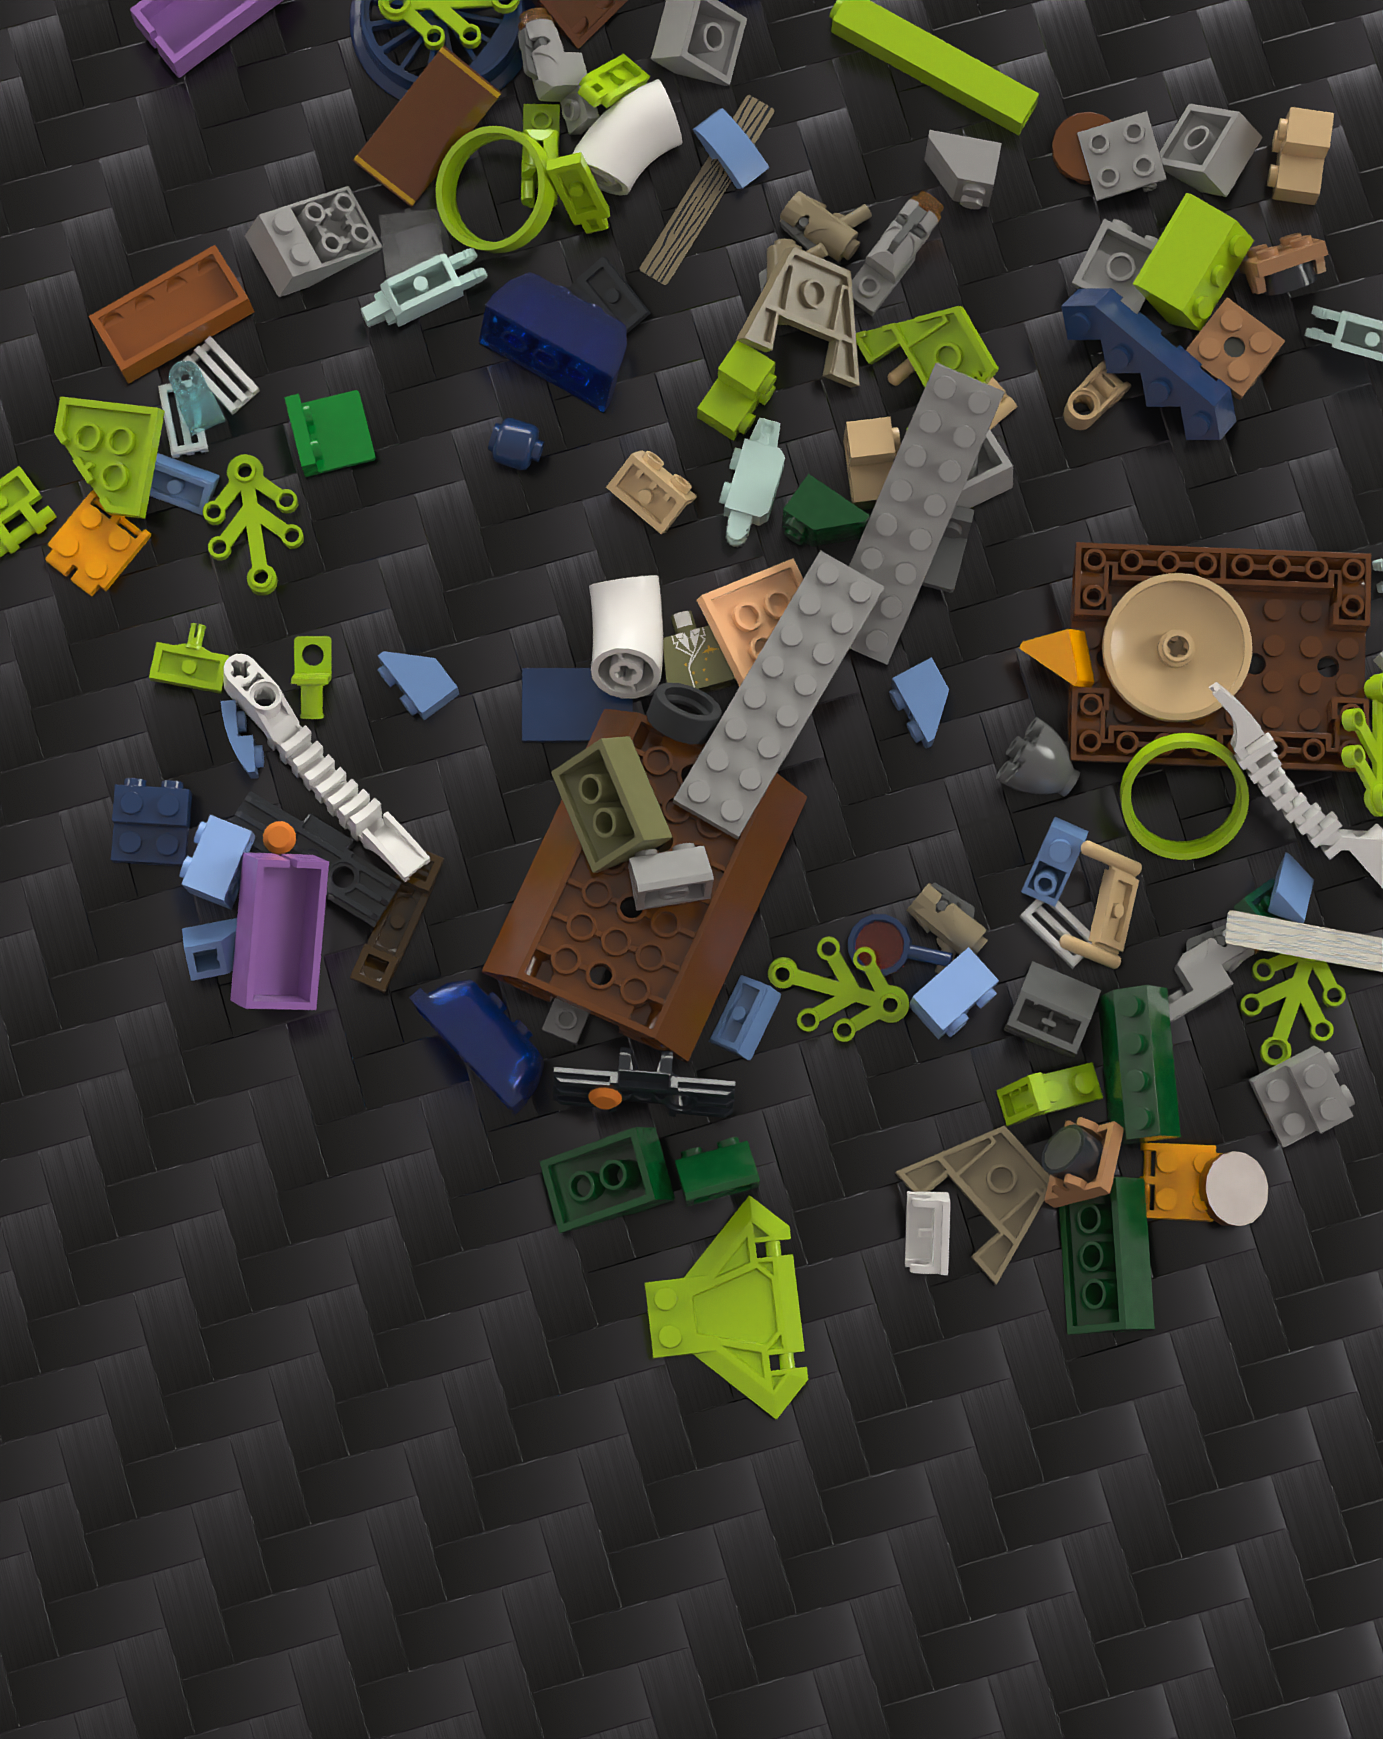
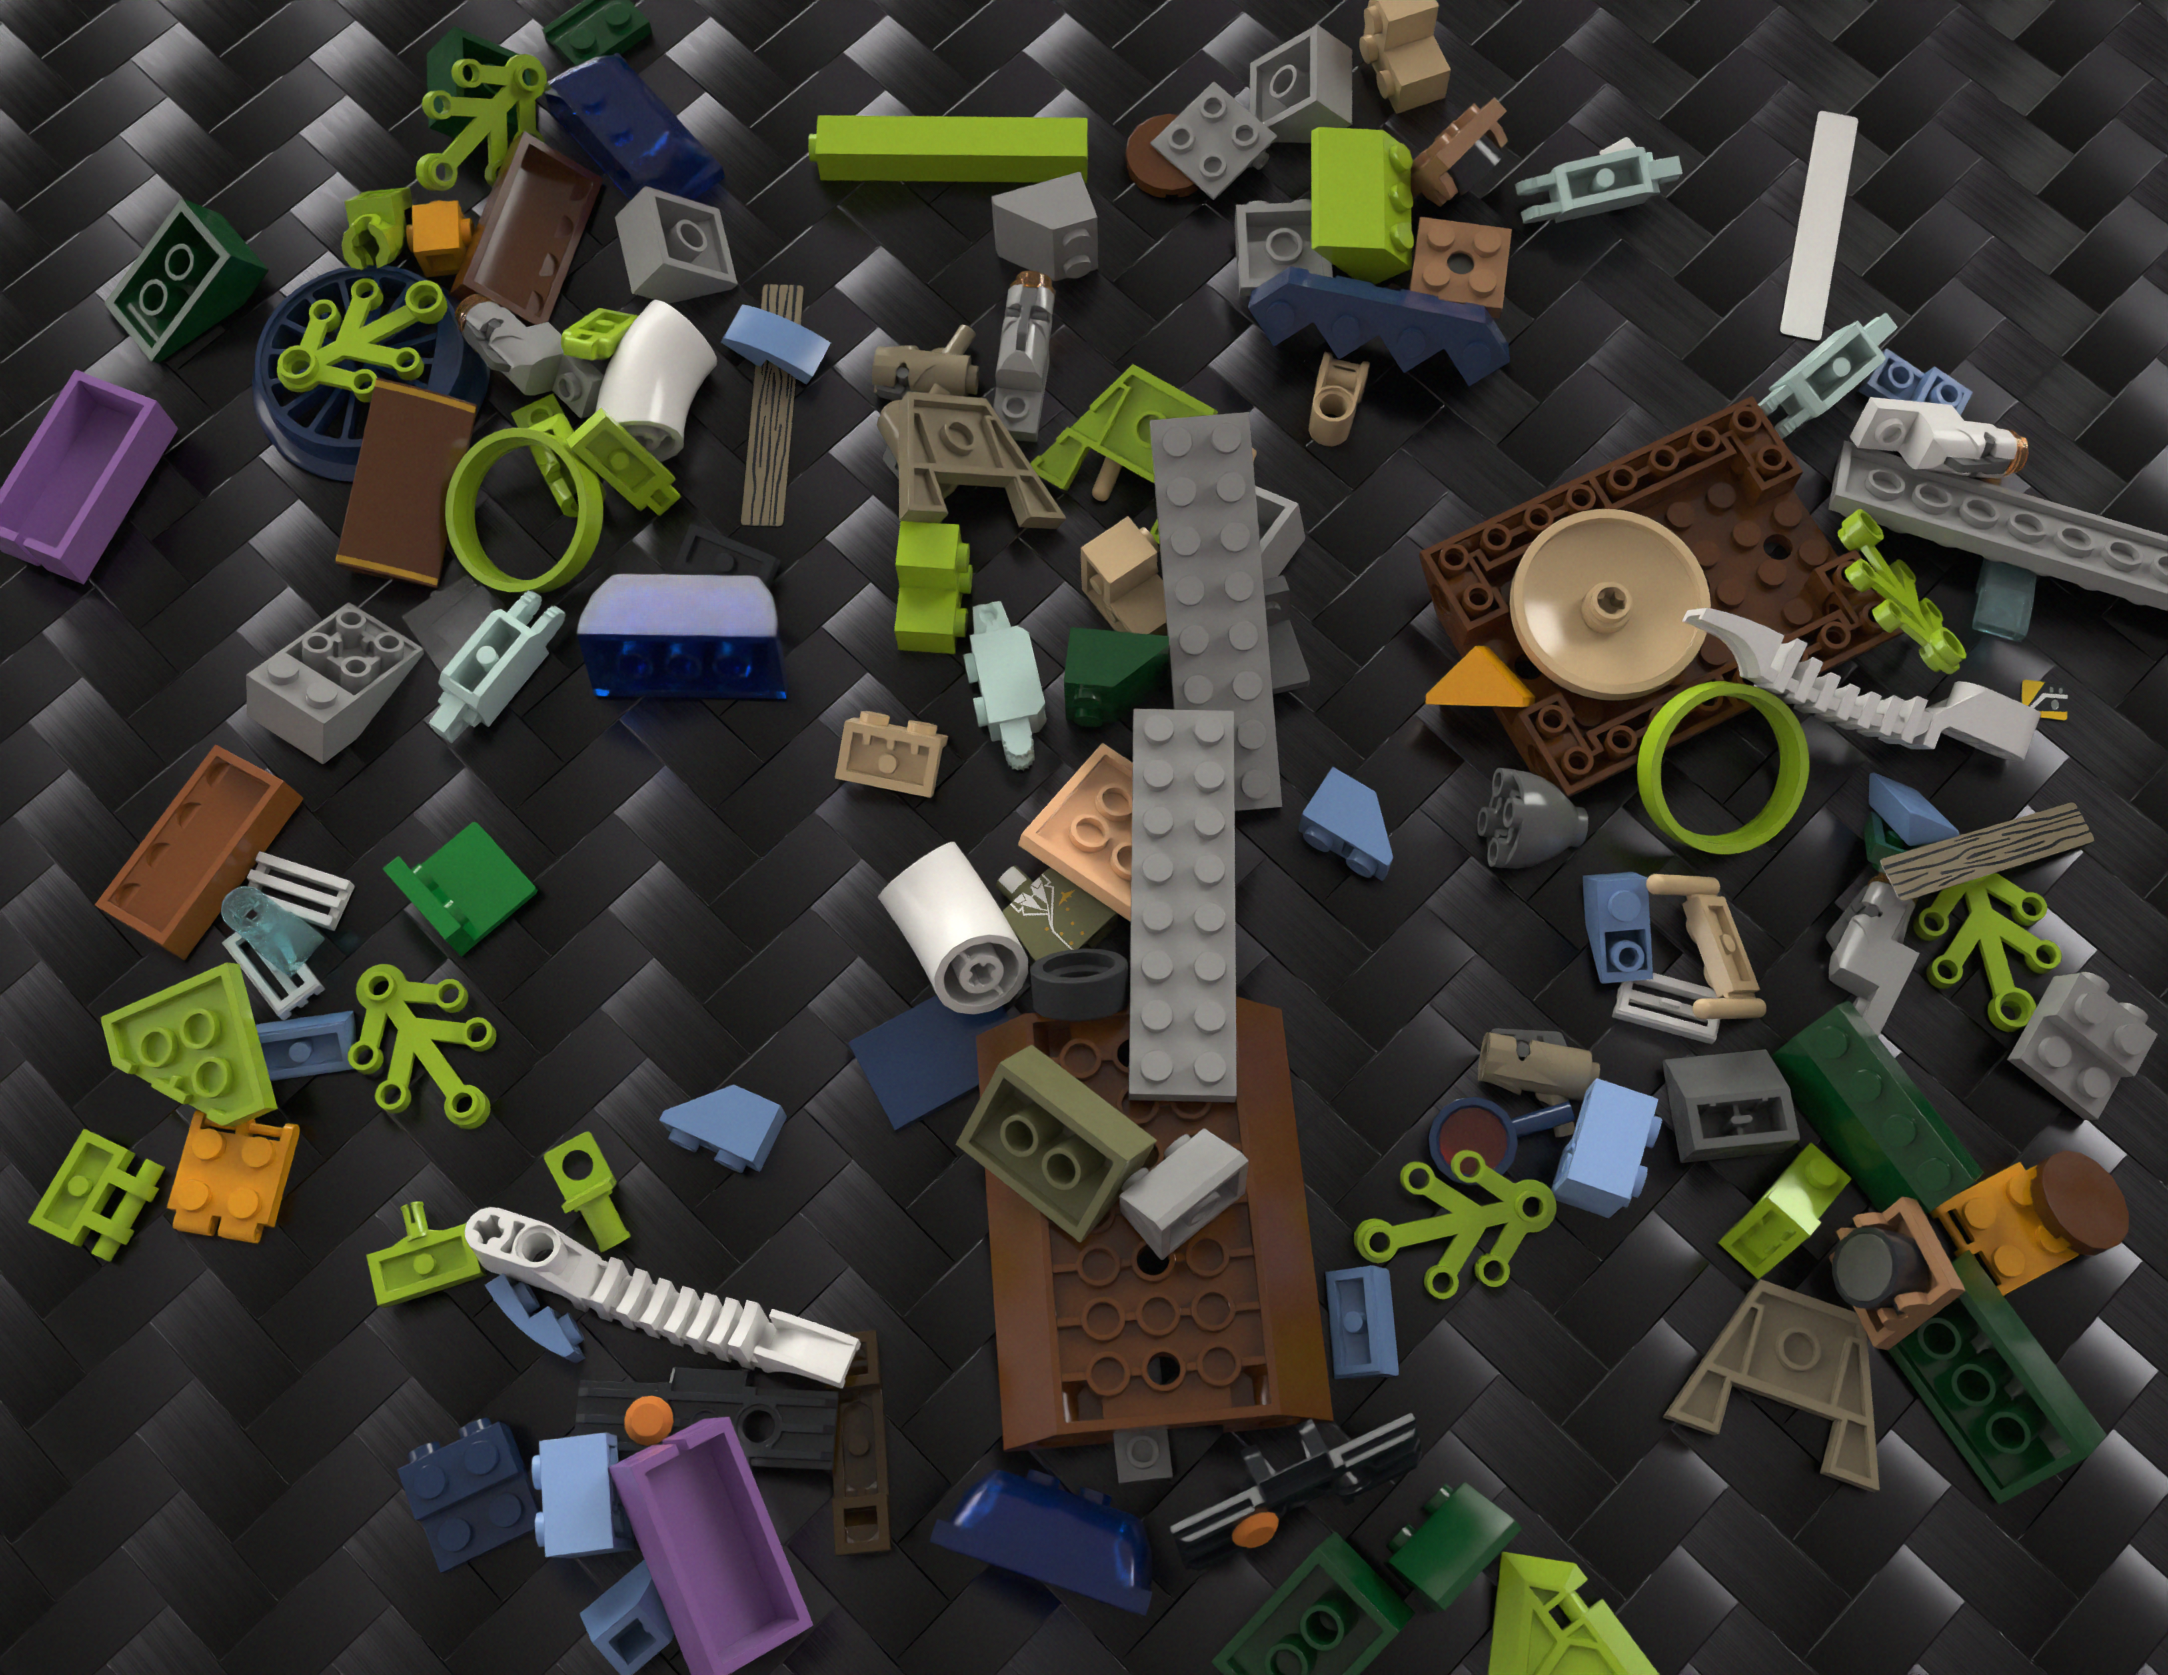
camera: 25 degrees left, 10 degrees down
dark blue head [488,418,544,470] -> none
white hinge [905,1191,950,1275] -> none

